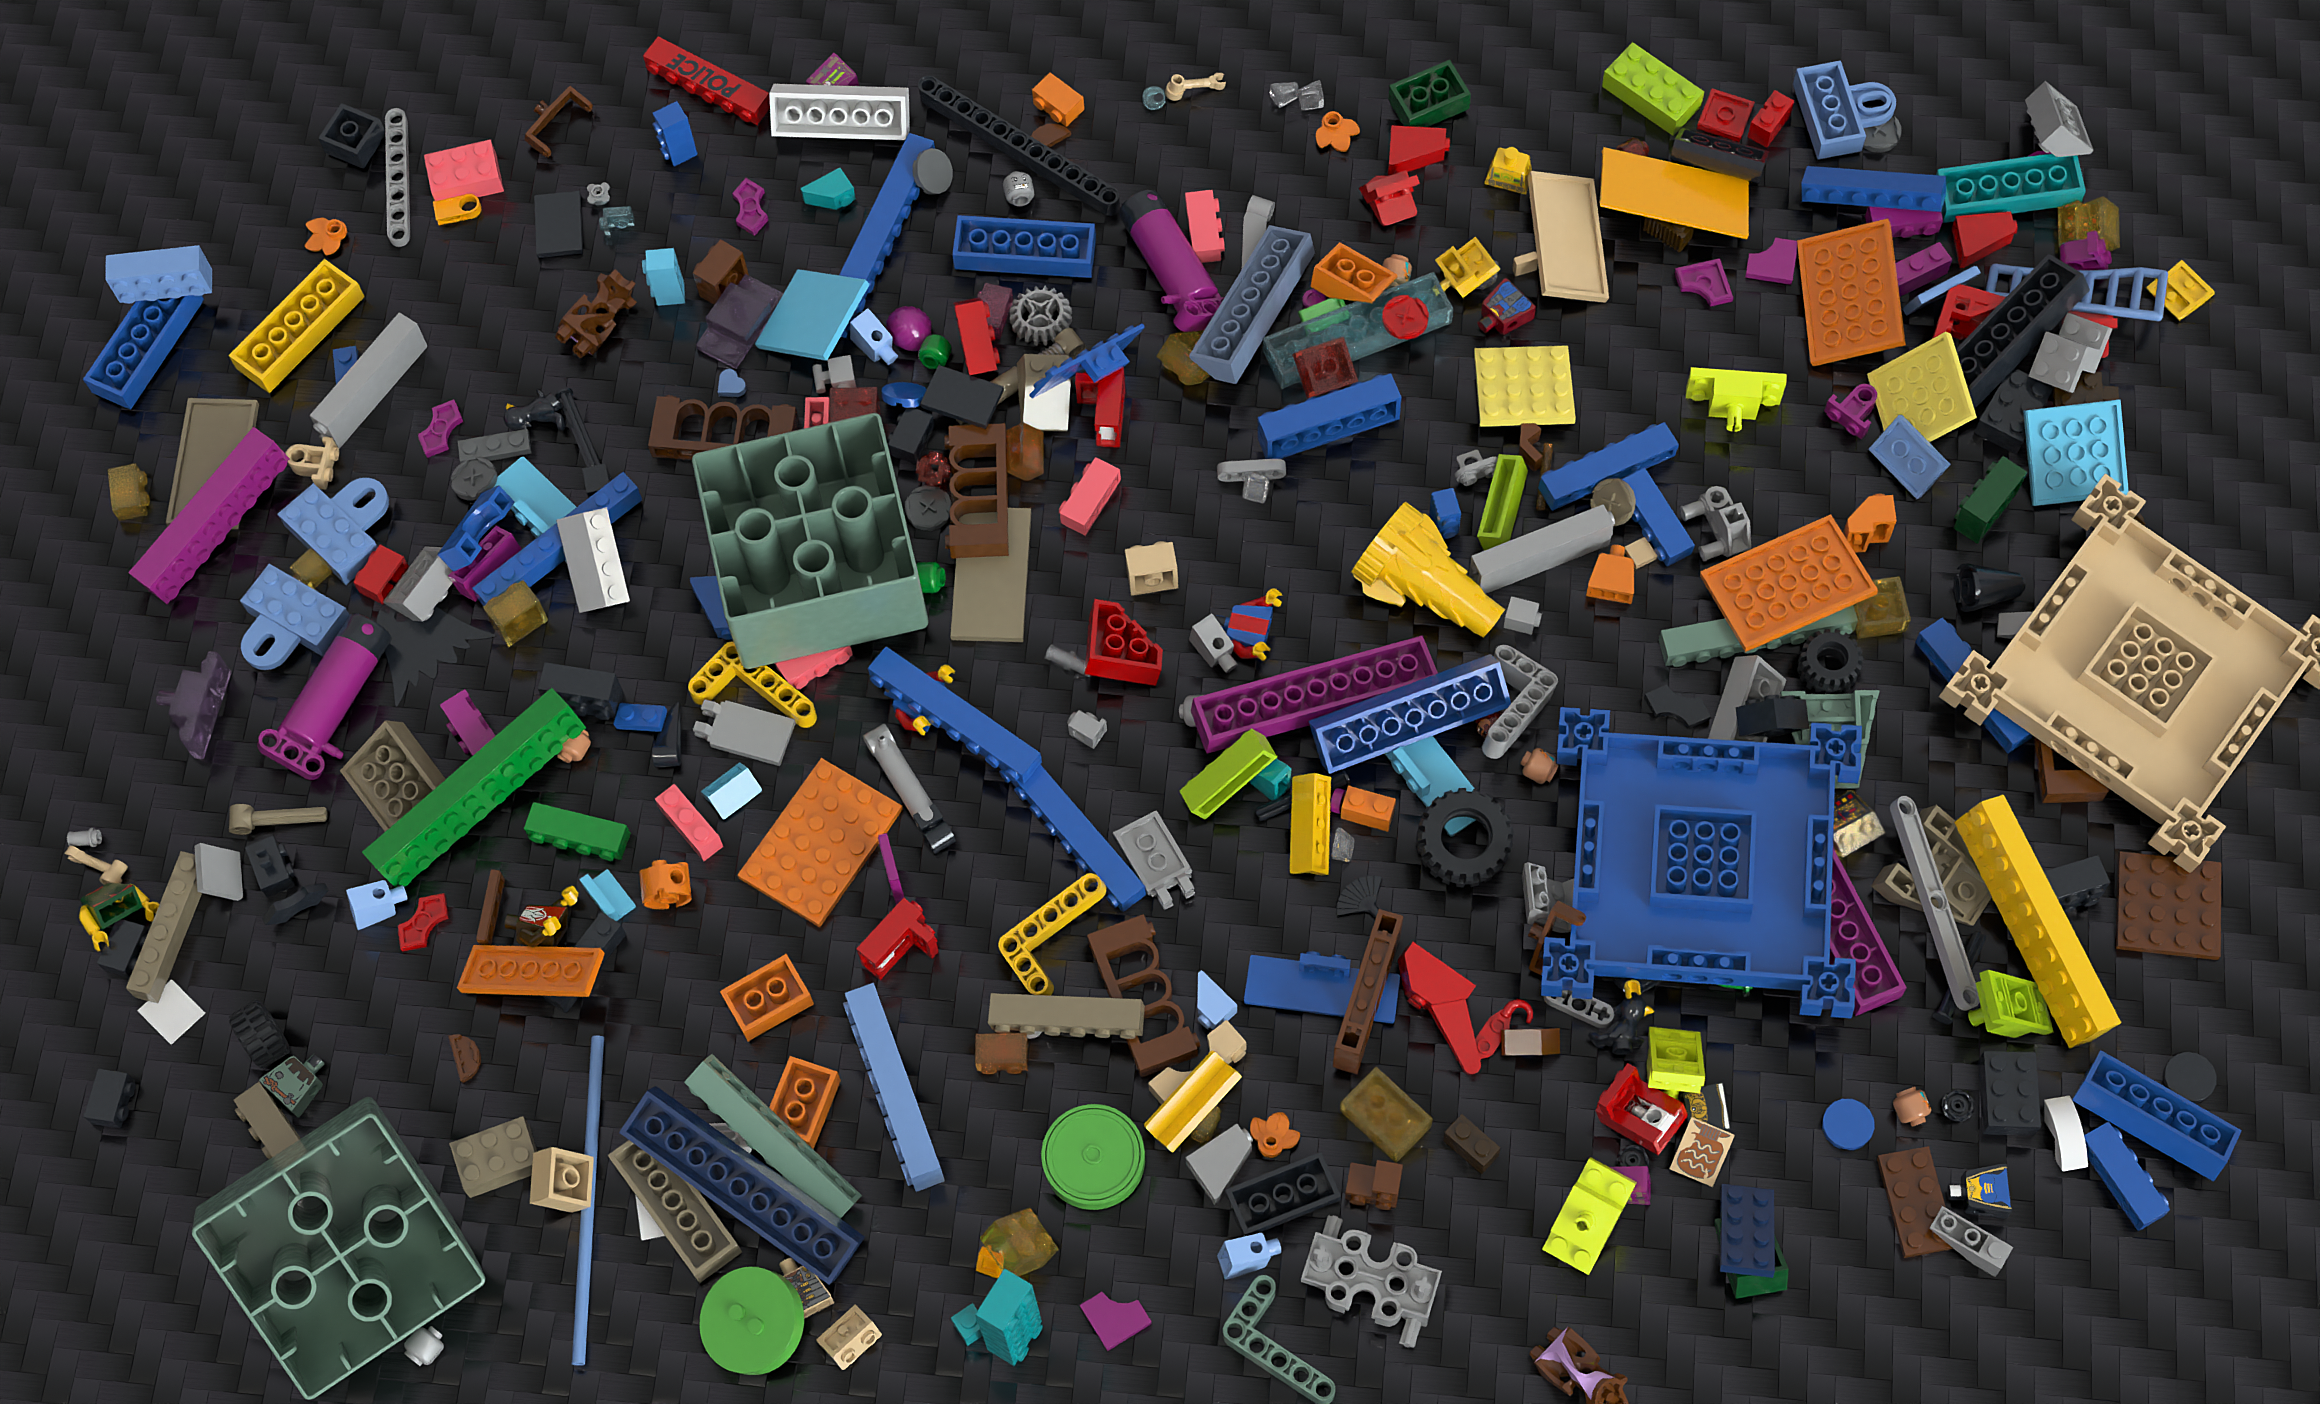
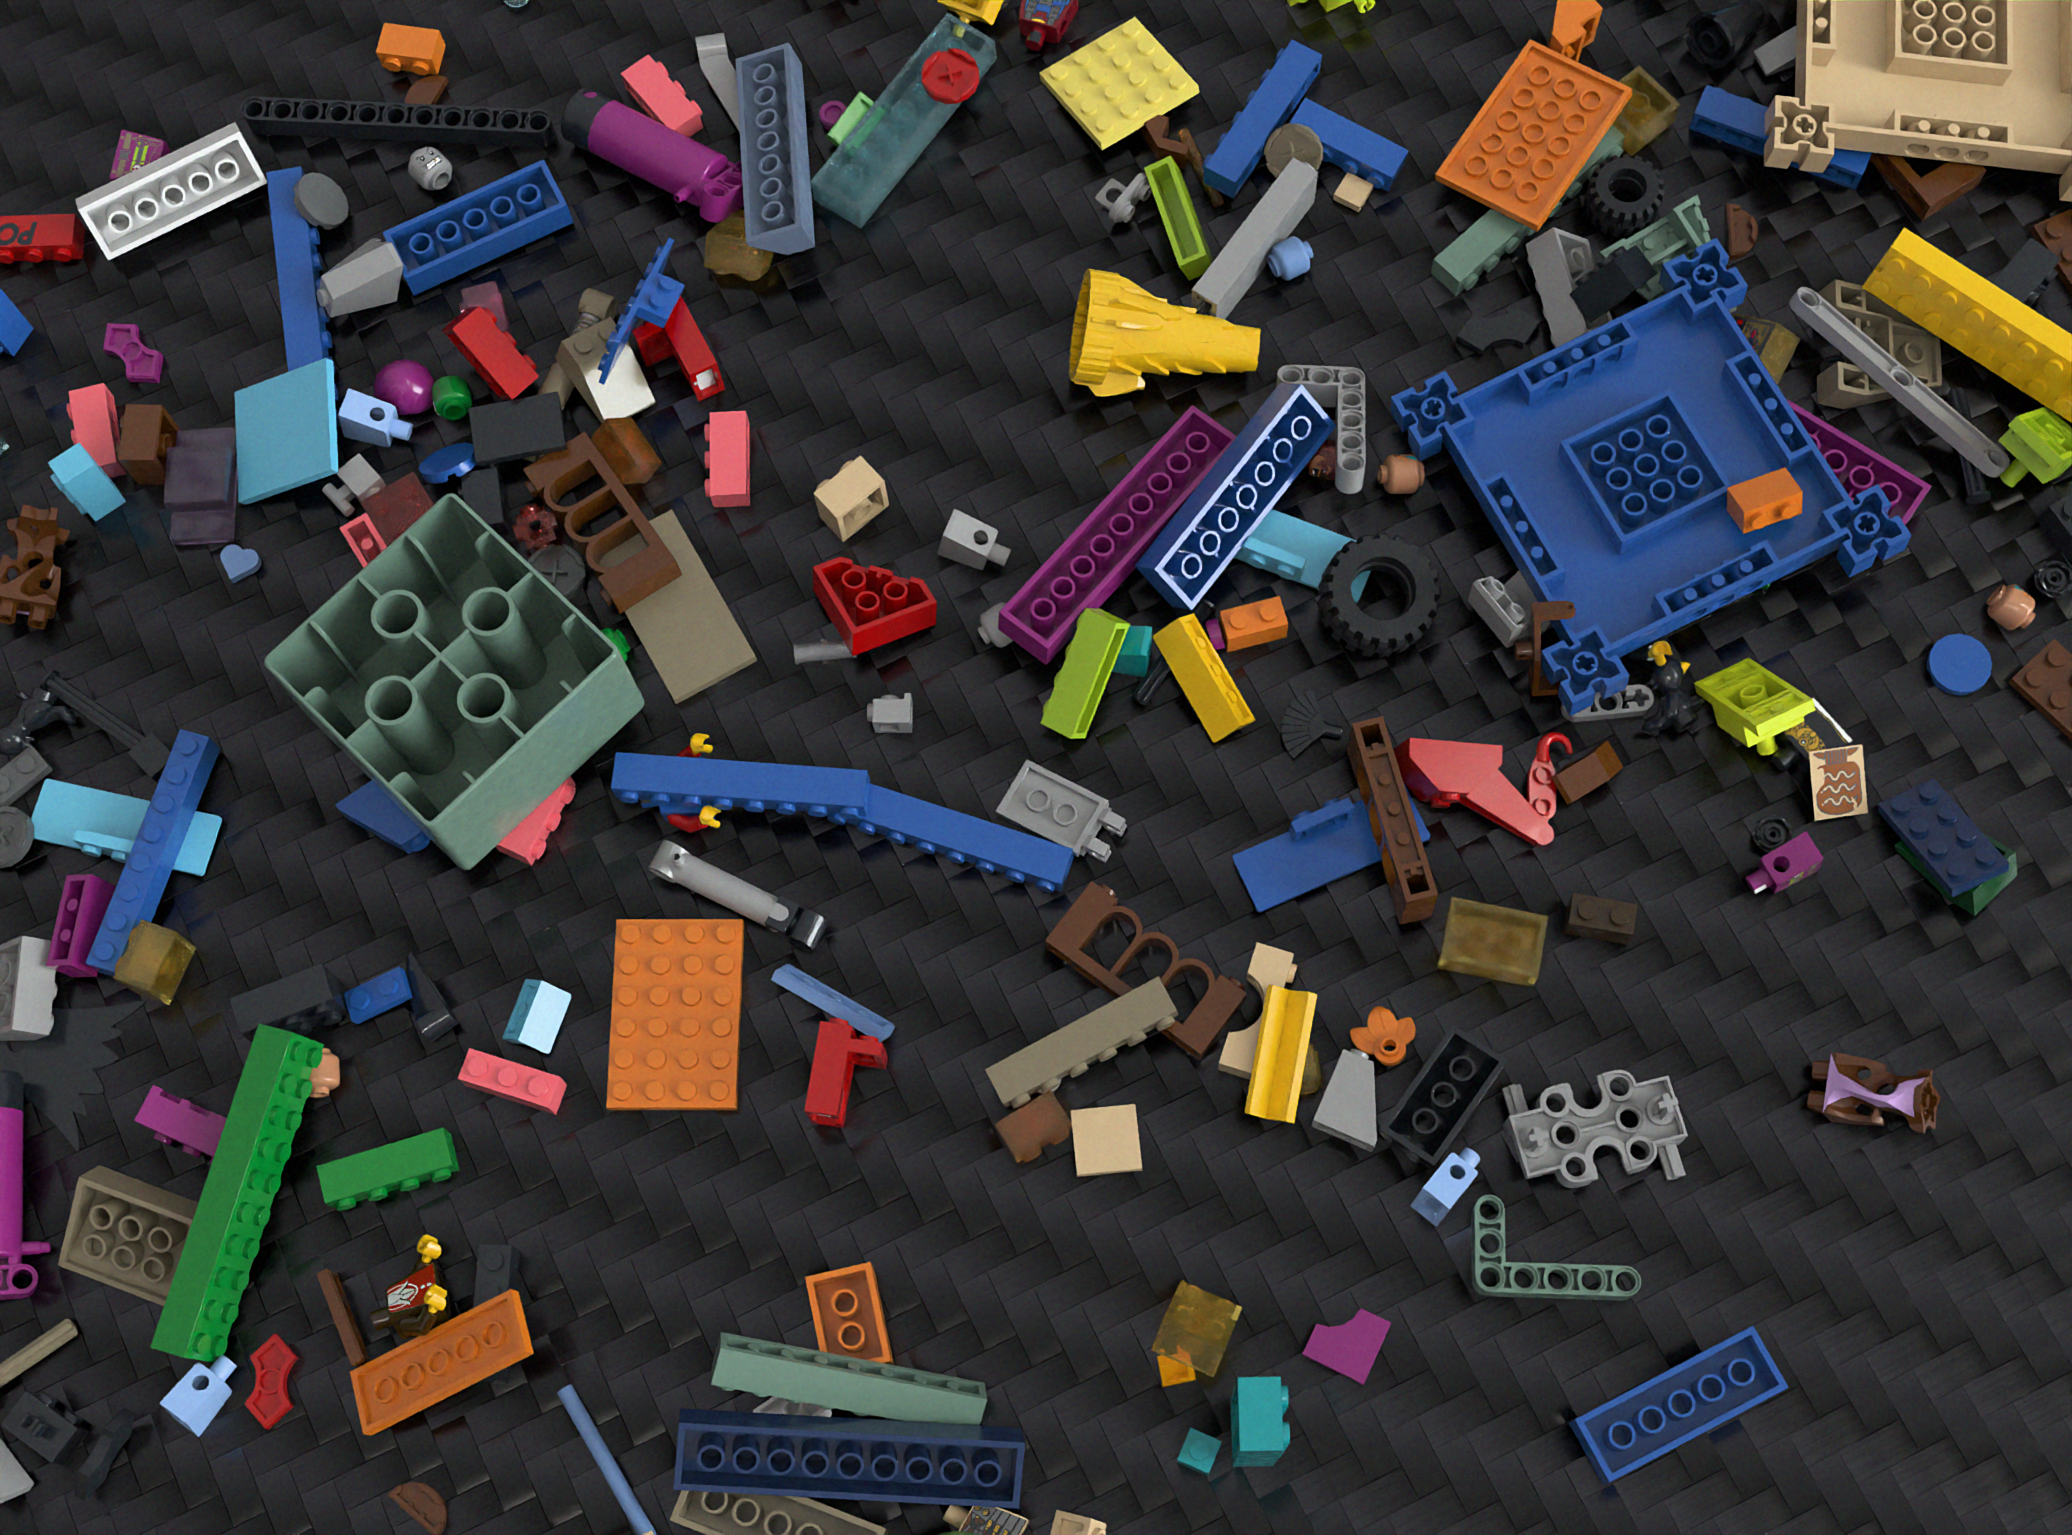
camera: 30 degrees left, 5 degrees up
blue arch [437,485,515,571] -> none
light grey slope [556,507,630,613] -> none
medium azure panel [580,869,636,921] -> none
orange brick [639,860,692,909] -> none
reddish brown fence [648,395,799,460] -> none
yellow beam [688,642,817,728] -> none
light grey tile [693,699,795,766] -> none
orange brick [720,954,814,1042] -> none
teal slope [801,168,856,210] -> none
medium blue brick [843,983,945,1192] -> none
magenta tile [878,833,904,905] -> none
yellow beam [998,873,1106,996] -> none
light grey gear [1010,285,1072,346] -> none
bright green brick [1041,1104,1145,1210] -> none
light blue slope [1197,970,1237,1030] -> none
torso [1216,588,1282,661] -> none
light grey beam [1217,459,1286,482] -> none
clear slope [1243,472,1270,503] -> none
blue brick [1258,373,1401,459] -> none
clear red brick [1293,336,1358,399] -> none
orange slope [1311,242,1397,303] -> none
clear slope [1332,828,1355,862] -> none
reddish brown brick [1345,1160,1403,1210] -> none
nougat head [1382,254,1412,291] -> none
blue brick [1429,488,1461,539] -> none
light grey brick [1504,596,1542,635] -> none
neon yellow brick [1542,1157,1637,1275] -> none
orange torso [1586,545,1634,604] -> none
red brick [1595,1063,1688,1155] -> none
light grey piece [1679,486,1751,561] -> none
none -> coral brick [67,383,127,478]
none -> light grey slope [316,238,404,317]
none -> medium blue tile [771,963,895,1043]
none -> tan tile [1071,1104,1142,1177]
none -> medium blue head [1267,236,1314,281]
none -> reddish brown tile [1724,203,1758,260]
none -> orange brick [1727,467,1803,534]

